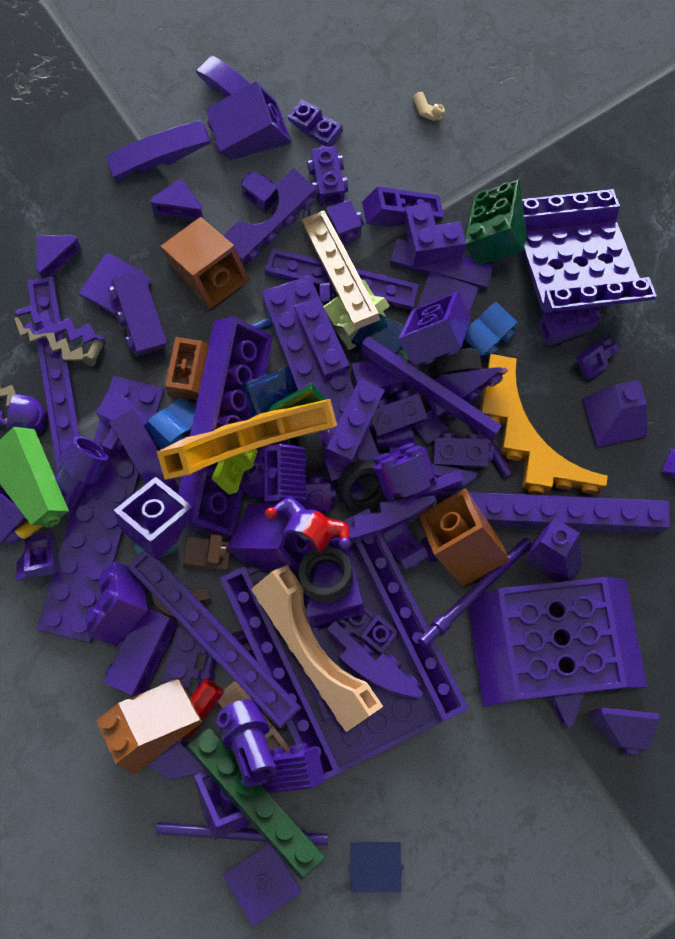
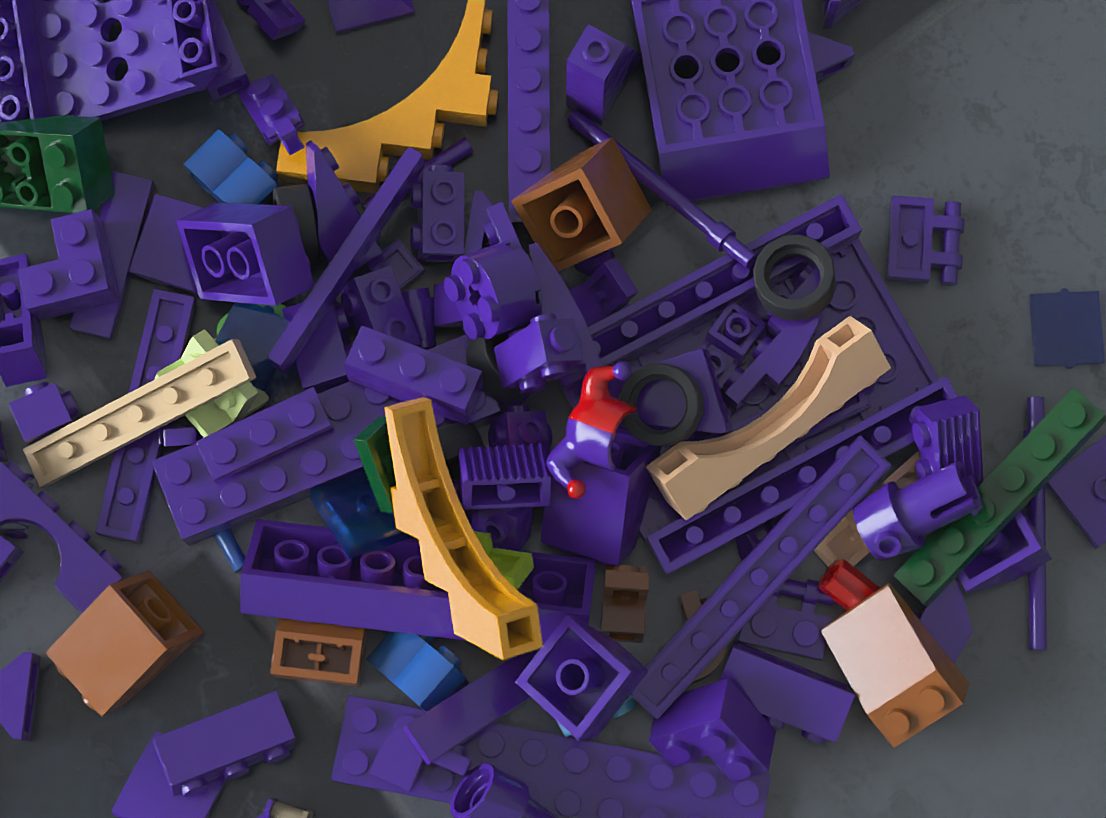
camera: 85 degrees left, 5 degrees up
none -> dark purple hinge [237,73,306,155]
none -> dark purple brick [494,314,583,393]
none -> black tyre [753,234,837,321]
none -> dark purple plate [886,196,965,286]

